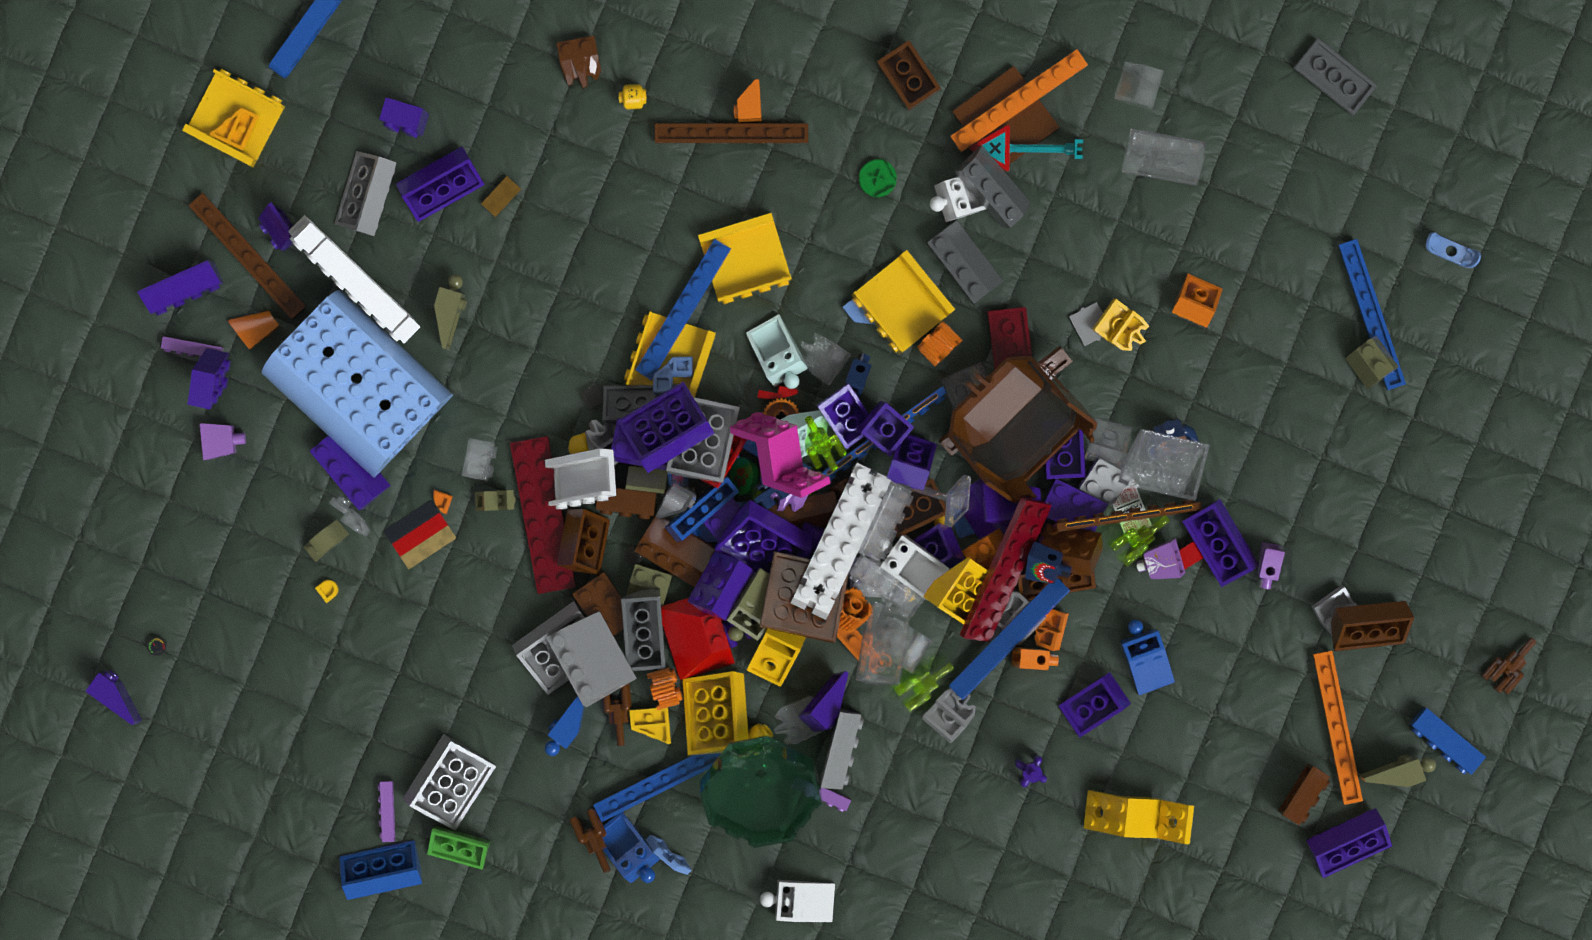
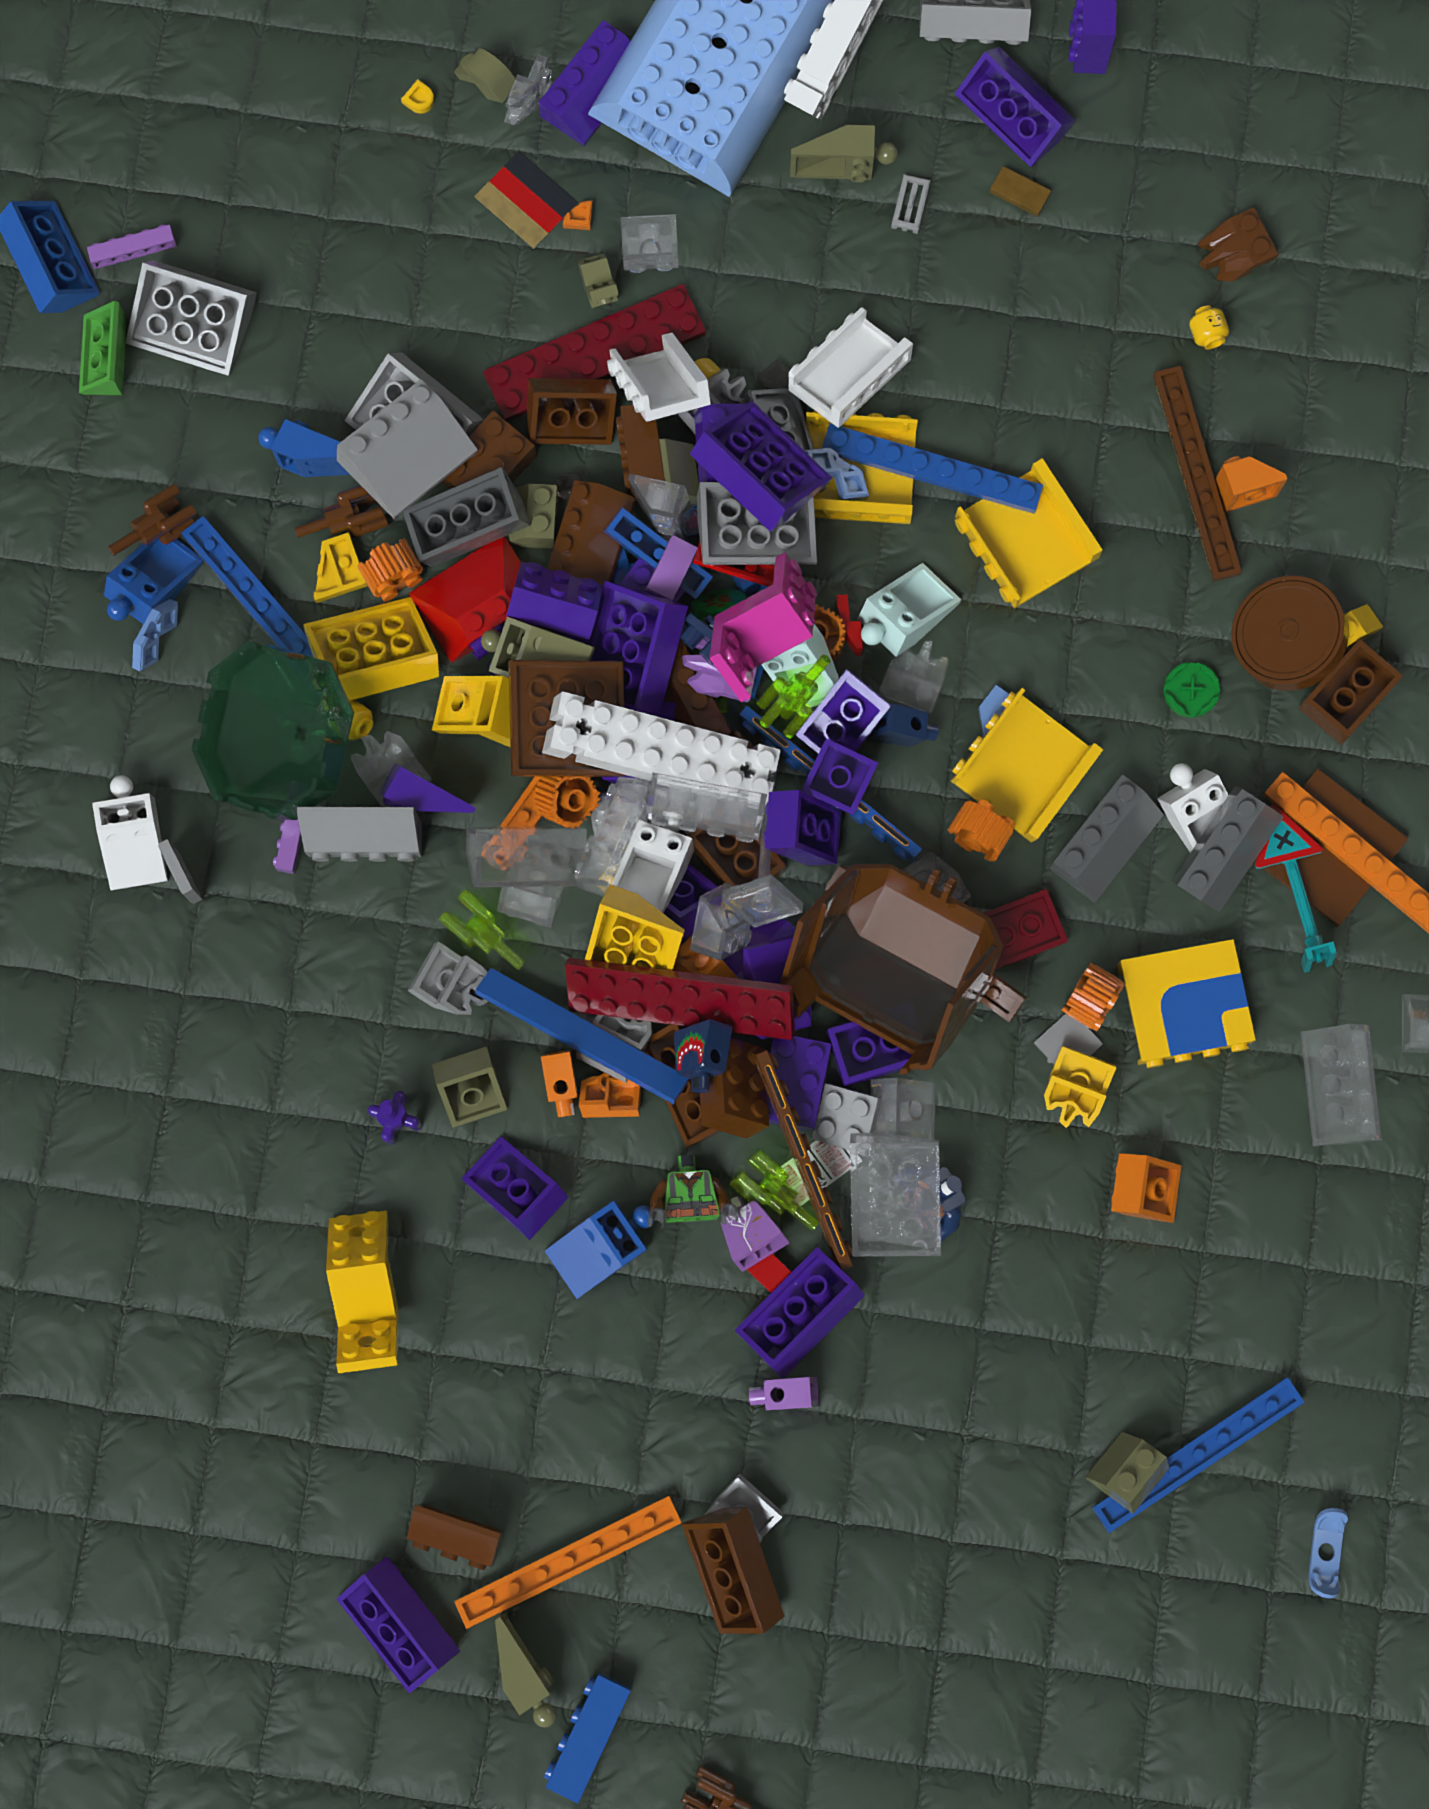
camera: 75 degrees right, 10 degrees down
none -> light grey tile [158,839,203,904]
none -> olive slope [432,1046,507,1128]
none -> medium lavender slope [645,535,697,600]
none -> torso [647,1155,738,1228]
none -> clear slope [690,883,752,961]
none -> white panel [788,307,913,428]
none -> light grey tile [891,174,930,234]
none -> orange brick [1061,963,1125,1031]
none -> yellow panel [1117,939,1256,1068]
none -> reddish brown brick [1231,576,1349,691]
none -> yellow slope [1345,604,1383,652]

